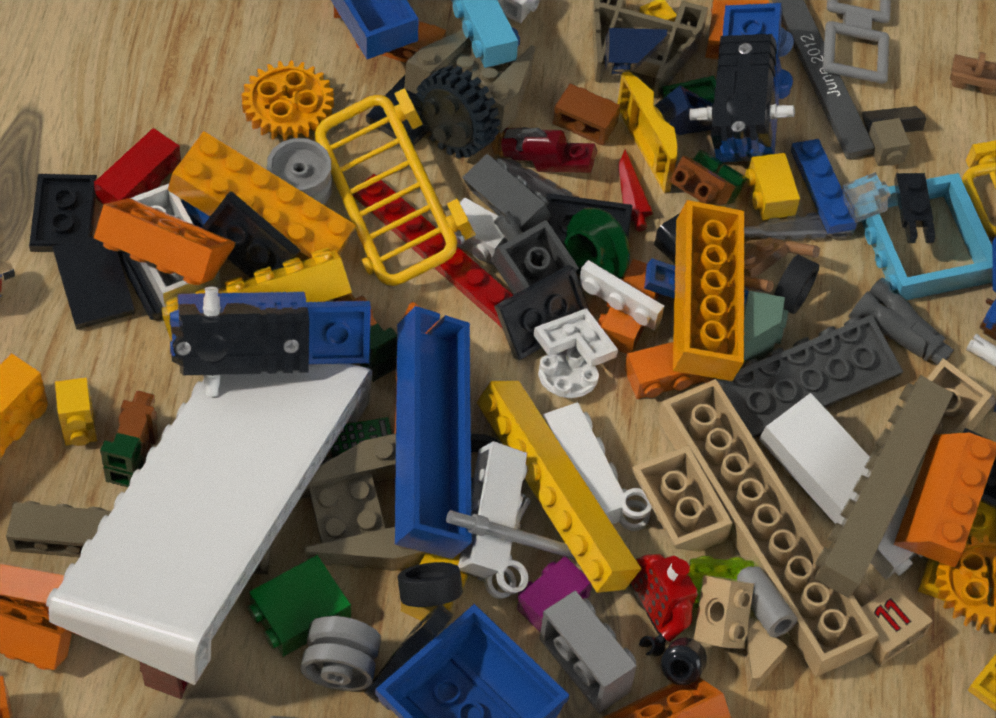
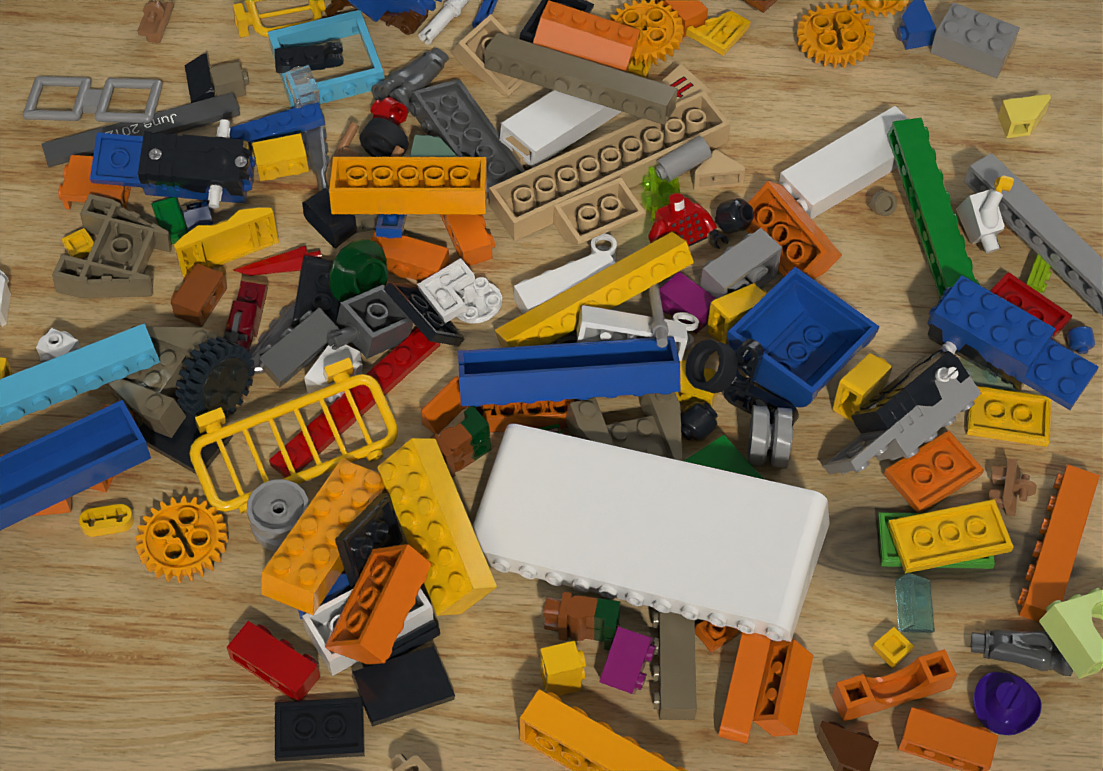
camera: 90 degrees left, 0 degrees up
piece [170,287,371,397] -> none
white plate [580,260,664,330] -> none
dark blue slope [605,28,667,76] -> none
dark orange hips [669,150,747,206] -> none
tan brick [694,575,754,649] -> none
none -> yellow beam [78,504,134,537]
none -> red piece [370,97,408,125]
none -> magenta brick [599,626,656,694]
none -> black head [680,401,718,441]
none -> yellow slope [707,283,767,345]

